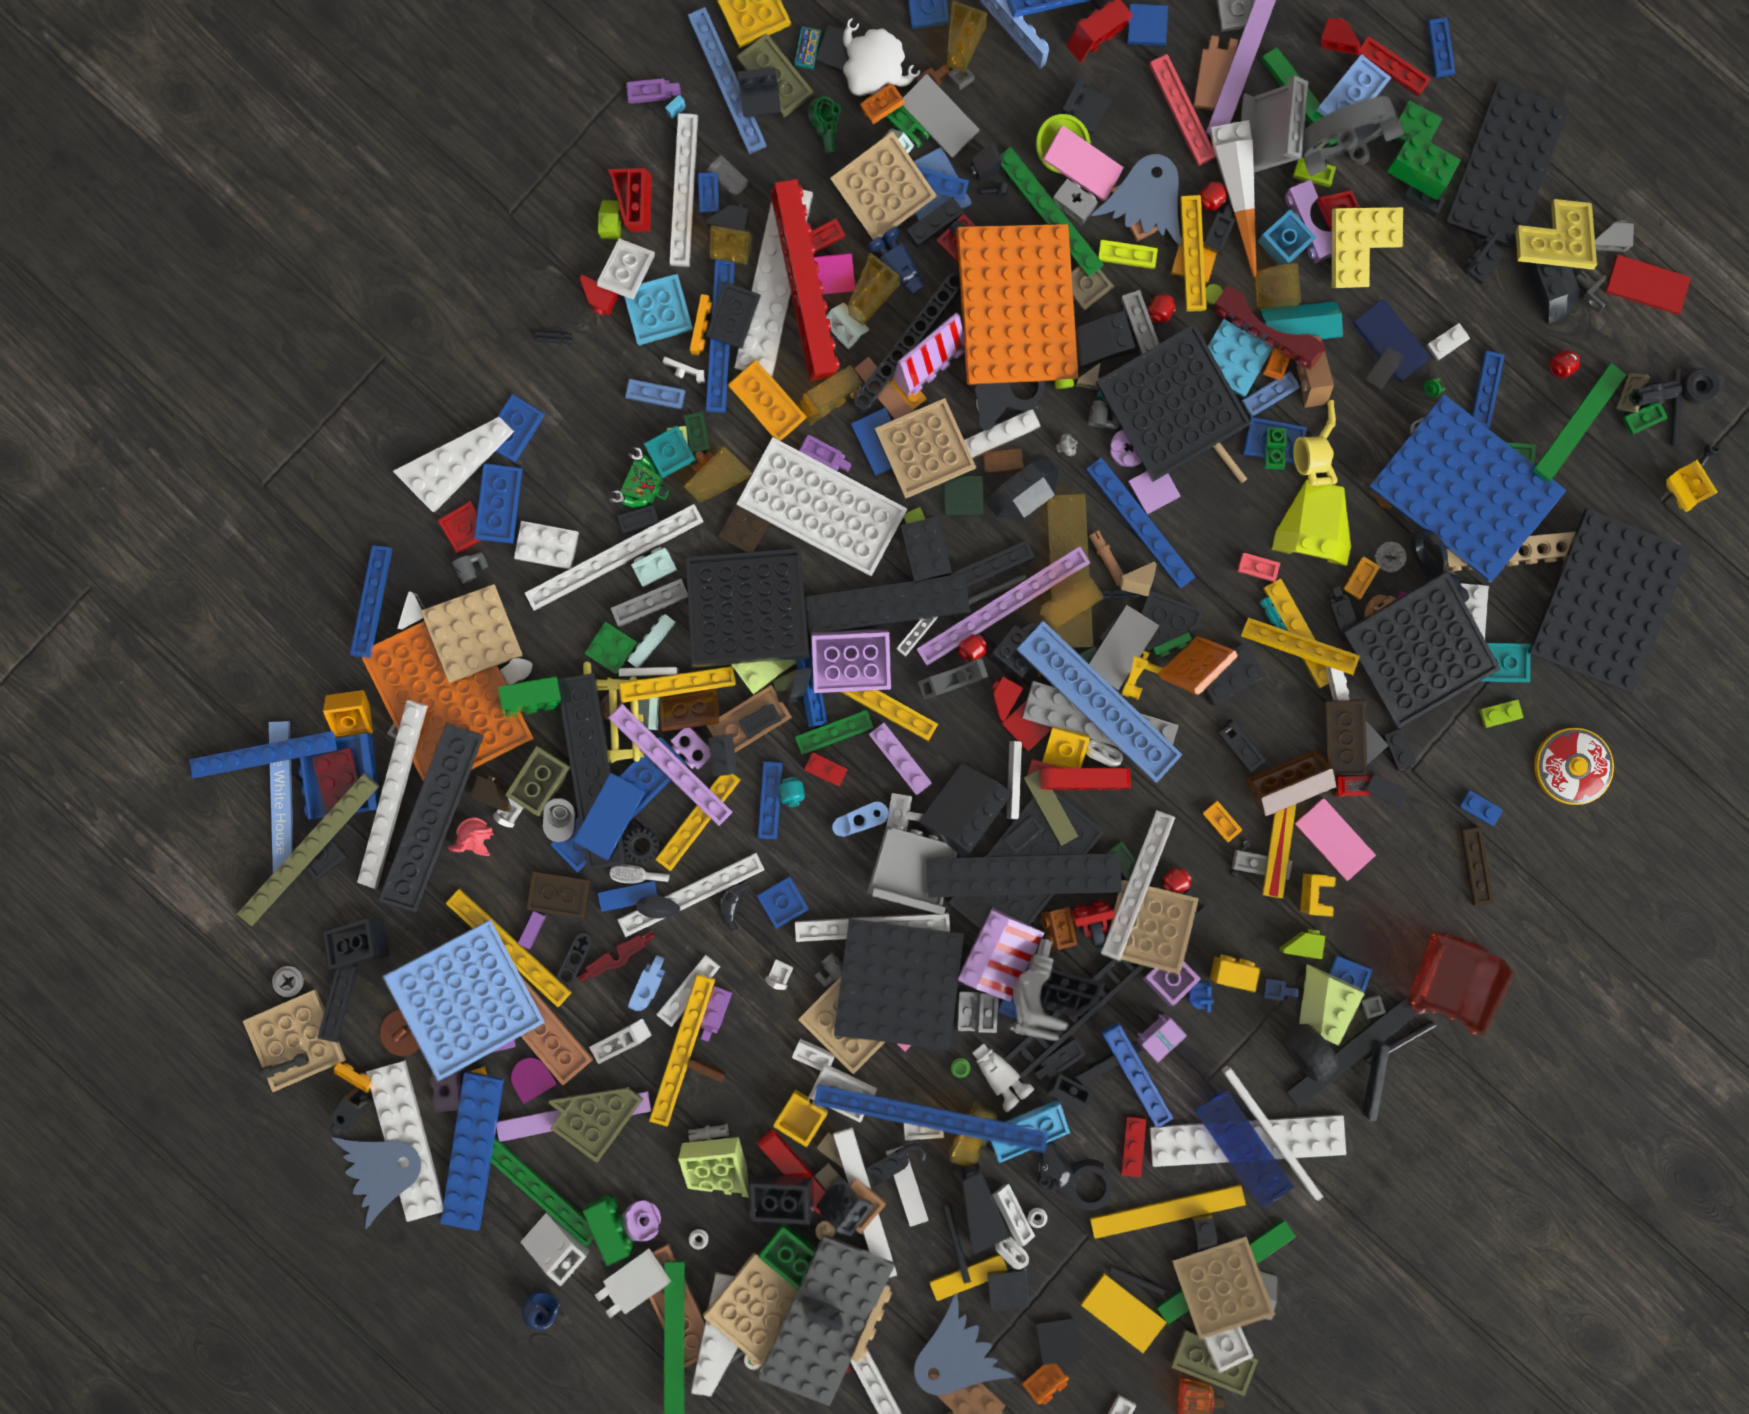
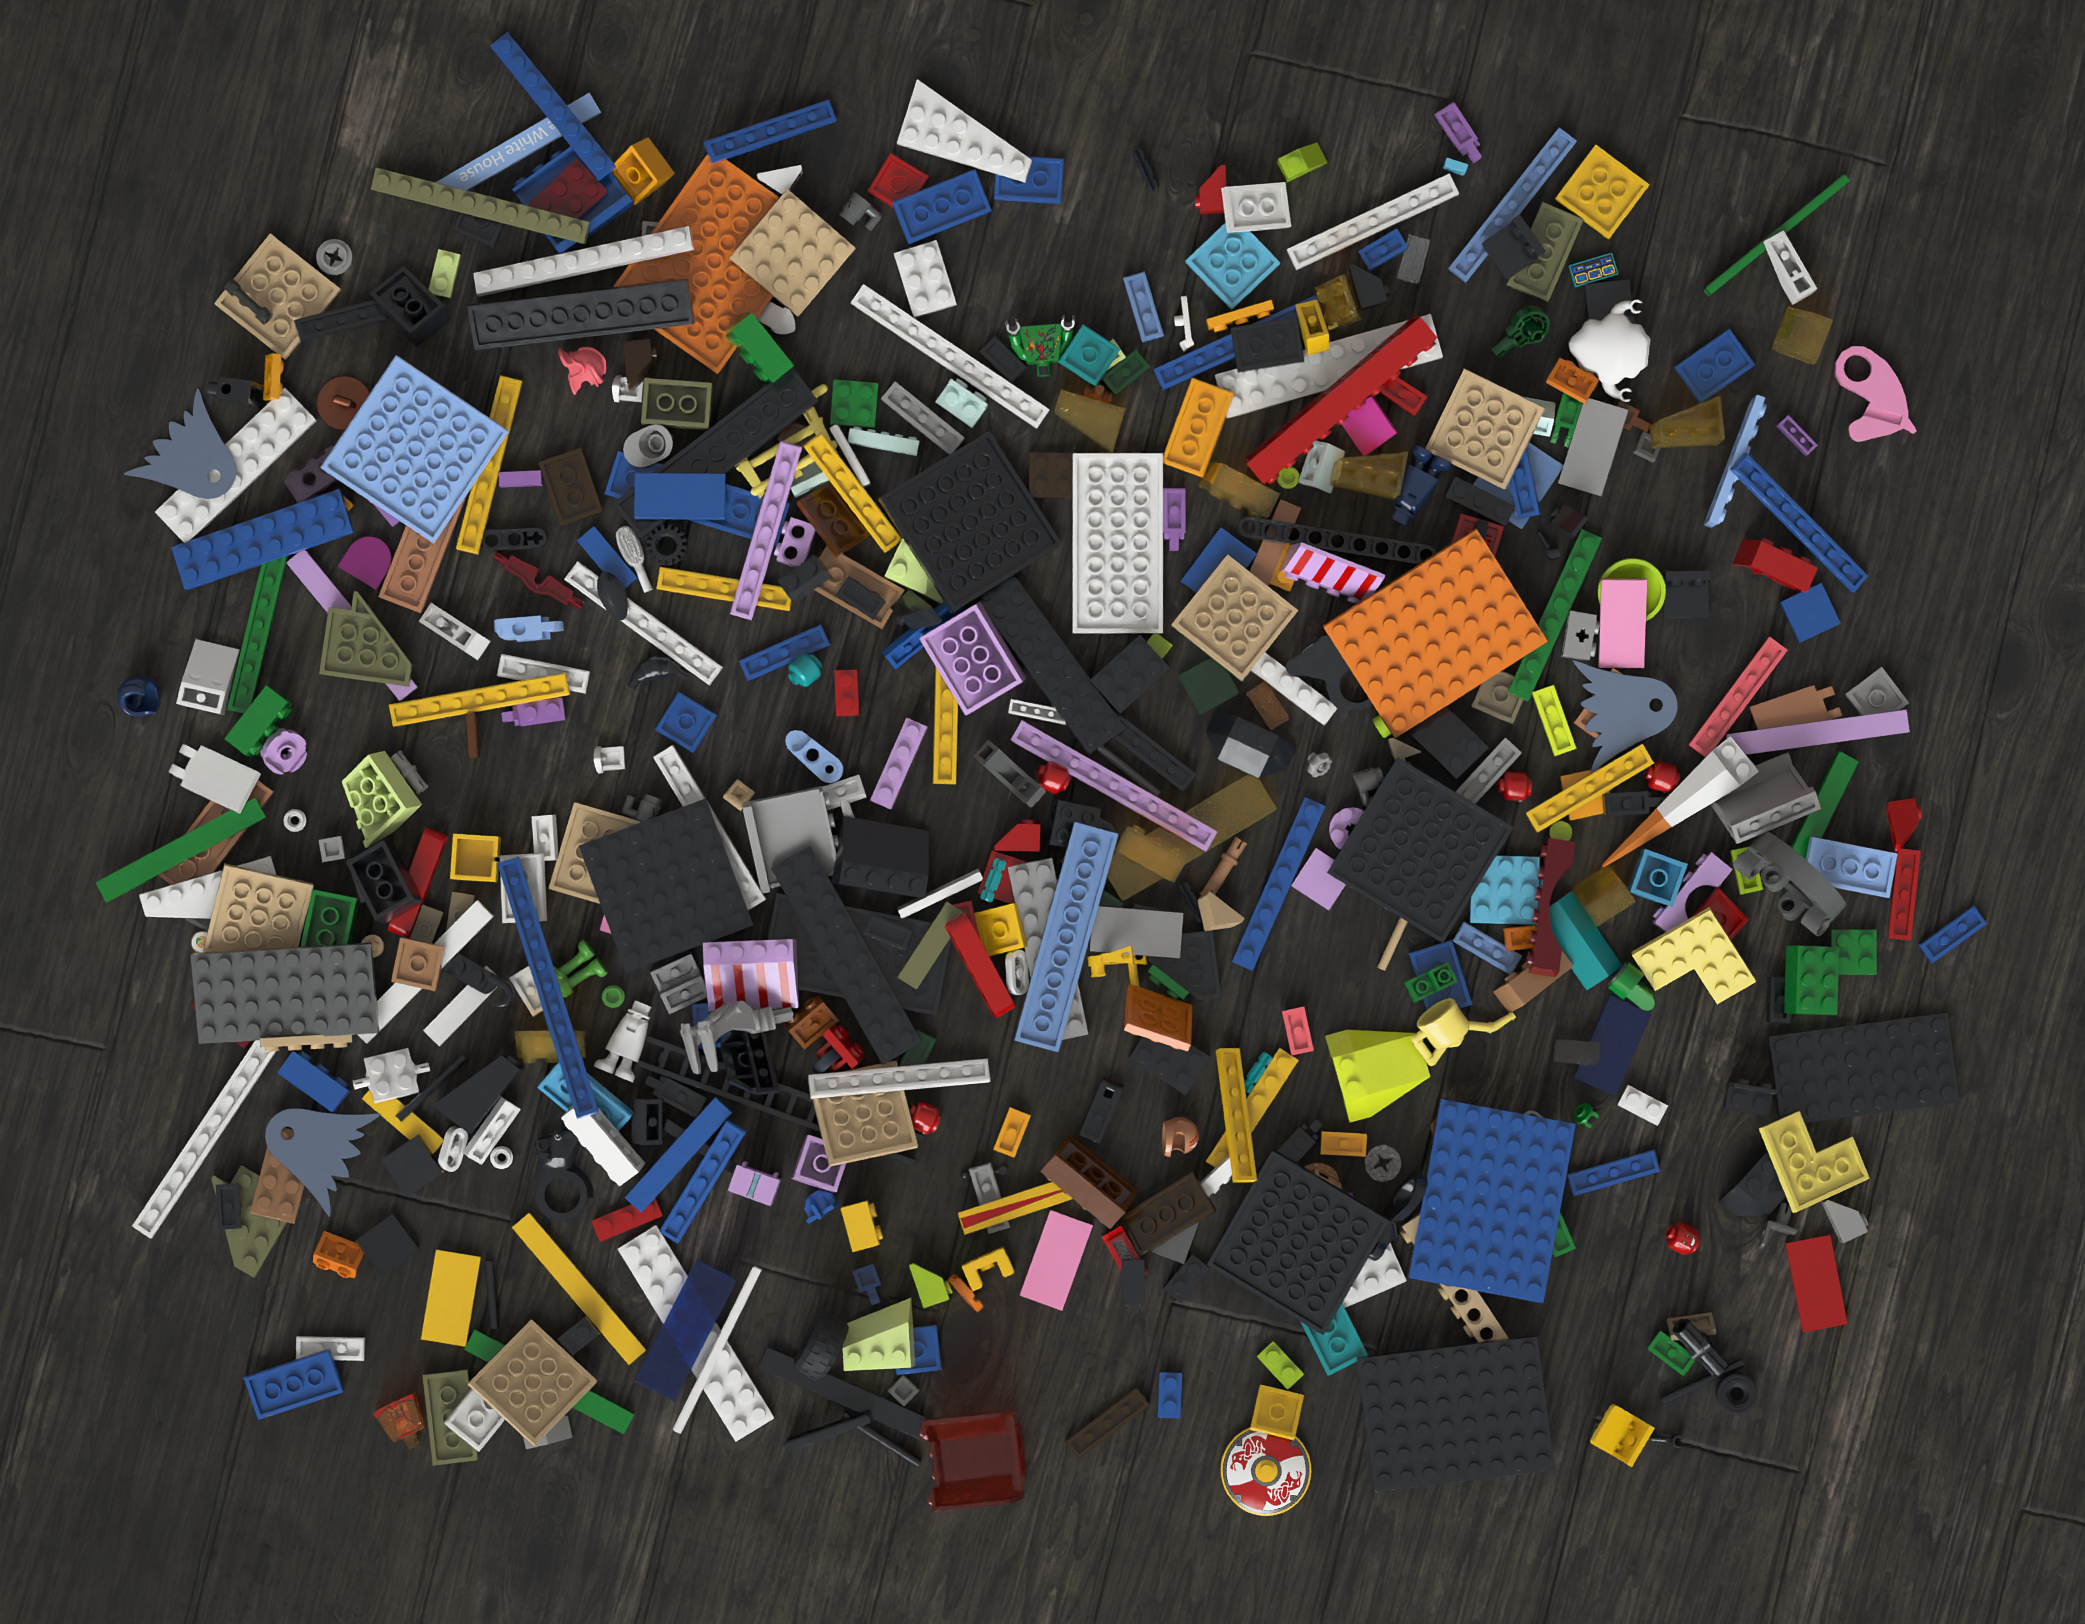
camera: 60 degrees right, 0 degrees up
red wedge [608,168,652,232] -> none
green plate [795,710,874,755] -> none
black tile [801,1295,844,1332] -> none
black bracket [816,1176,874,1236] -> none
green tile [1532,363,1626,483] -> none
none -> blue brick [277,1050,351,1112]
none -> light grey tile [319,836,346,862]
none -> white plate [353,1048,430,1103]
none -> yellowish green plate [429,249,461,299]
none -> bright green piece [554,939,608,998]
none -> white brick [561,1106,645,1186]
none -> blue tile [625,1097,732,1213]
none -> tan tile [723,779,755,811]
none -> orange tile [948,1274,984,1313]
none -> teal axle [980,858,1006,902]
none -> nougat helmet [1162,1117,1199,1157]
none -> yellow plate [1250,1385,1304,1440]
none -> lime tile [1277,466,1299,489]
none -> yellow slope [1295,300,1330,355]
none -> green piece [1608,962,1656,1011]

